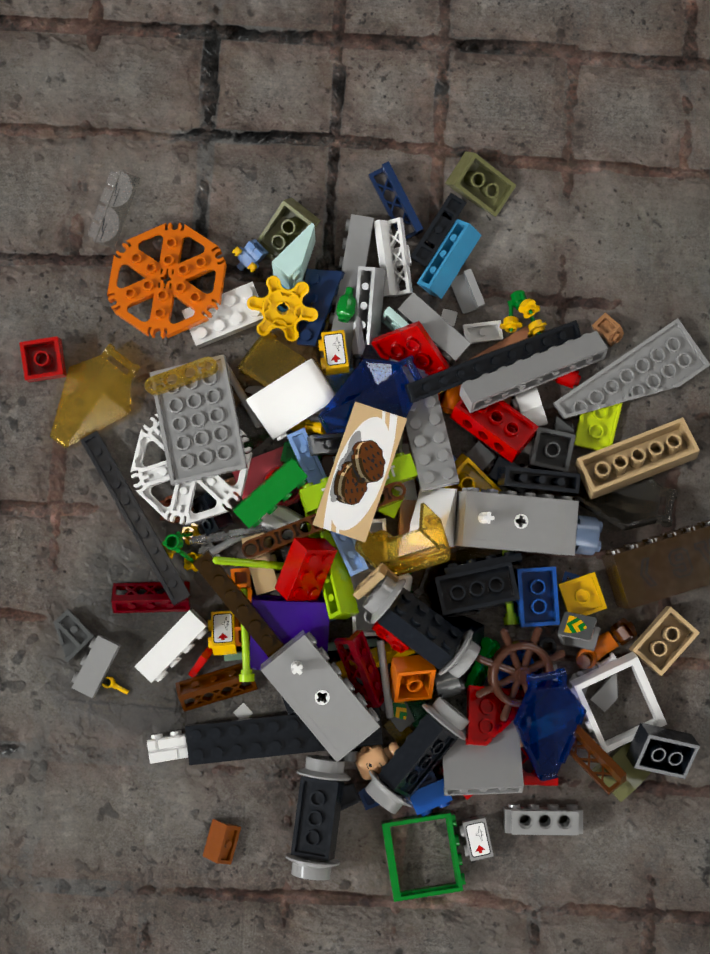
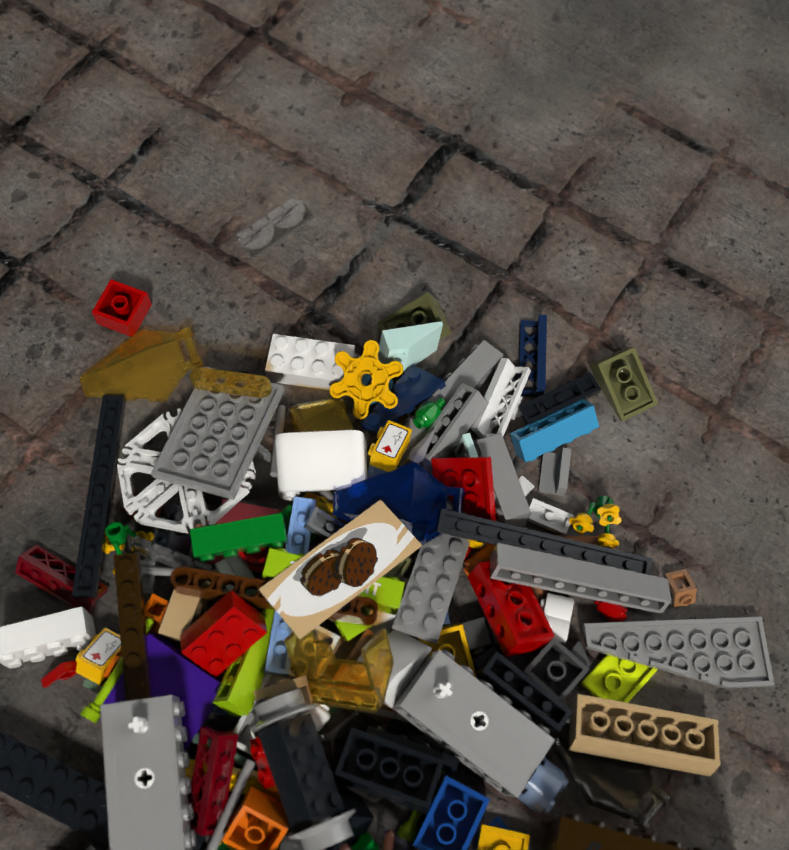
camera: 30 degrees right, 20 degrees down
orange plate [107,223,227,339] -> none
reddish brown fence [176,663,258,712] -> none
lime piece [212,556,284,570] -> none
medium blue piece [232,239,269,272] -> none
white sticker [233,703,253,719] -> none

